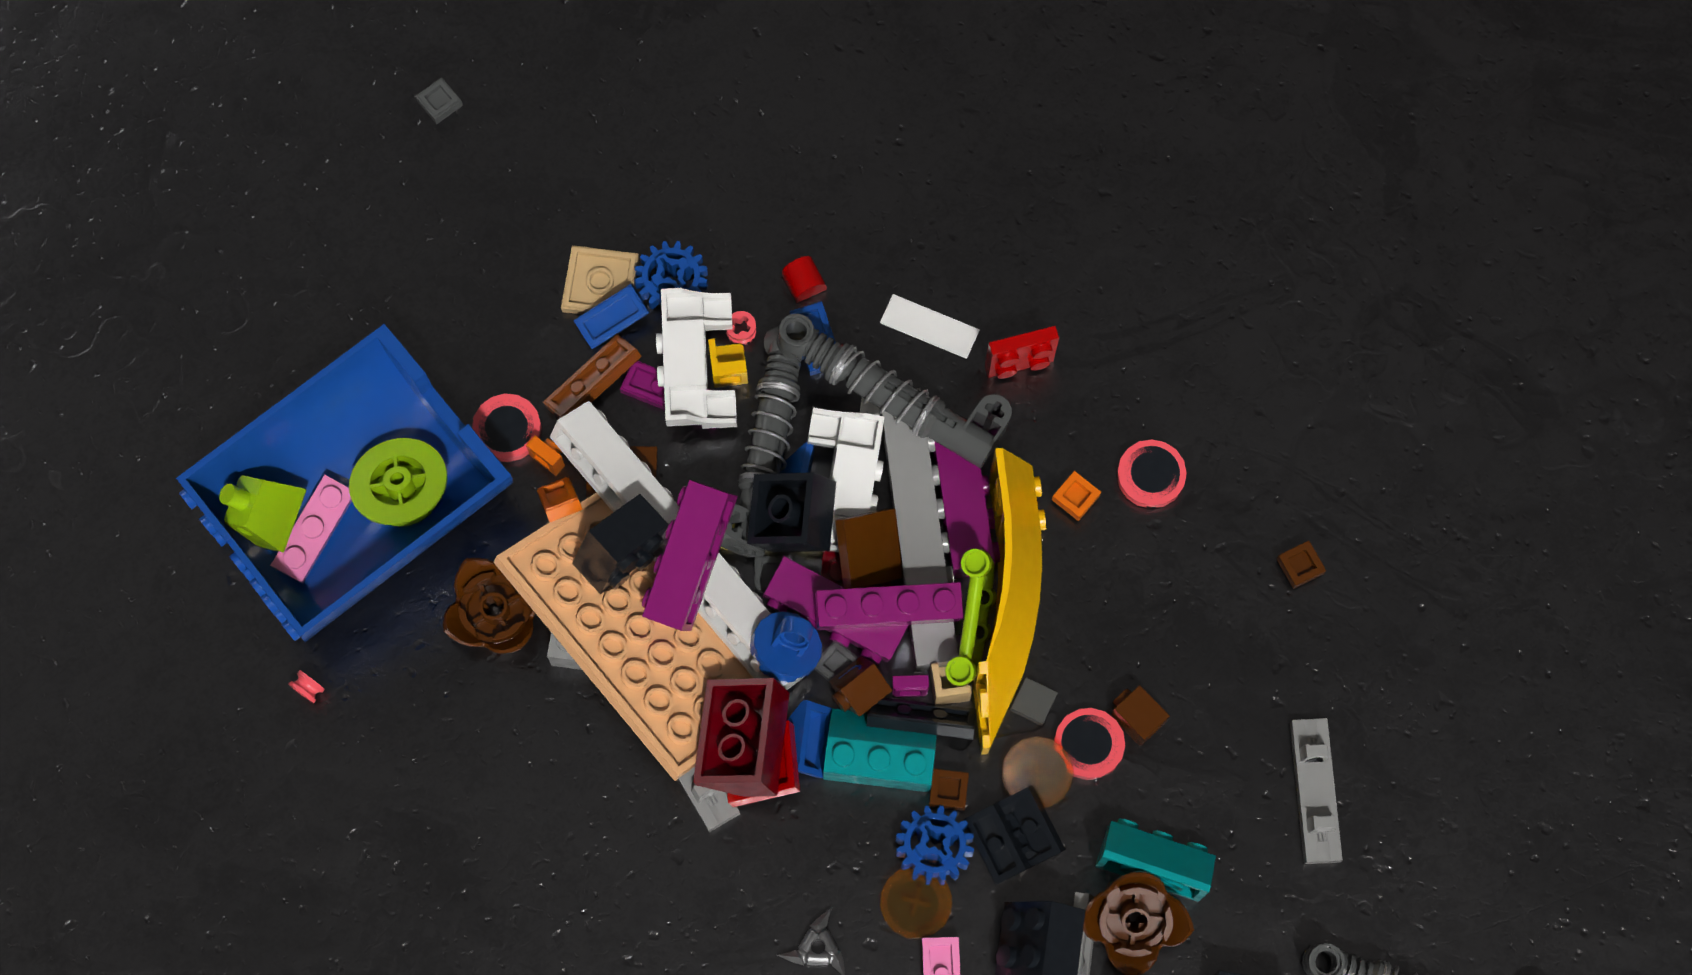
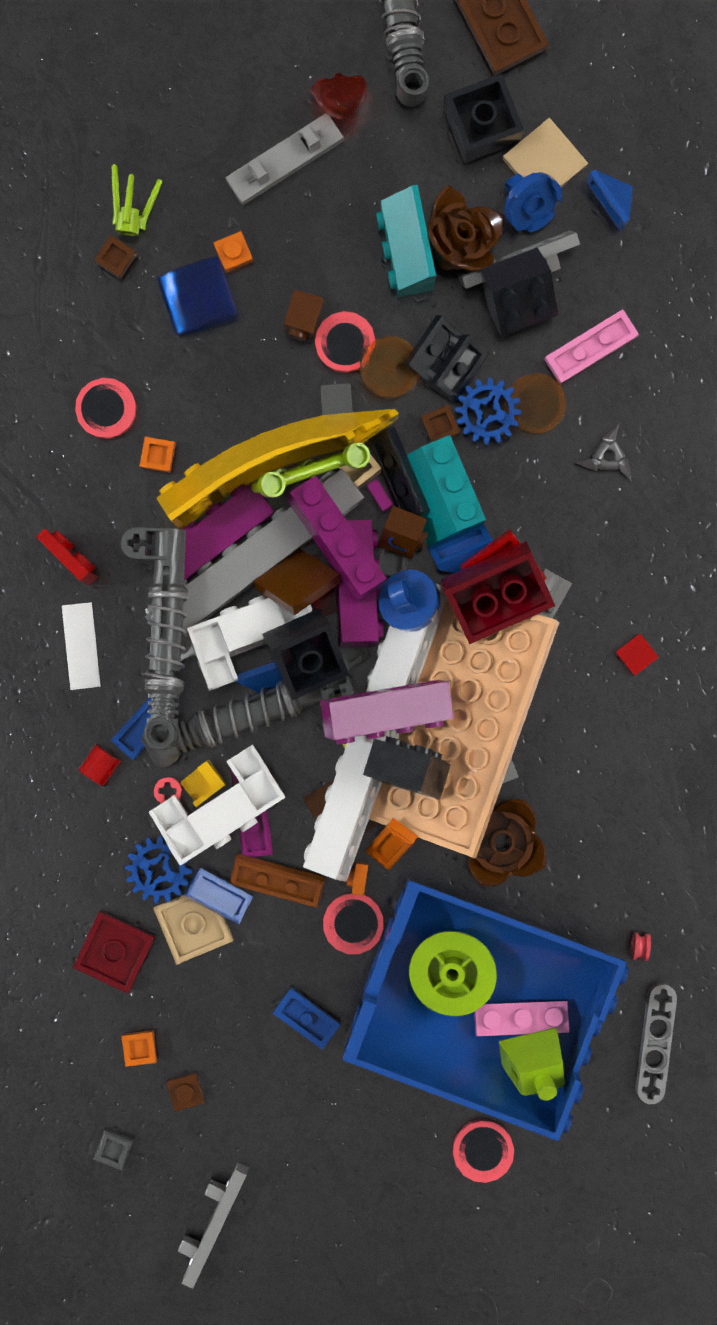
camera: 115 degrees left, 15 degrees up
none -> dark red plate [72,910,156,994]
none -> lime plant [111,164,162,236]
none -> orange plate [122,1030,157,1067]
none -> clear blue slope [157,256,237,335]
none -> reddish brown plate [166,1071,205,1112]
none -> light grey hinge [178,1162,249,1289]
none -> orange plate [213,231,254,273]
none -> blue plate [273,987,341,1050]
none -> clear red hair [310,73,367,120]
none -> tile [452,1118,514,1183]
none -> red tile [615,633,659,676]
none -> light grey beam [635,982,677,1104]

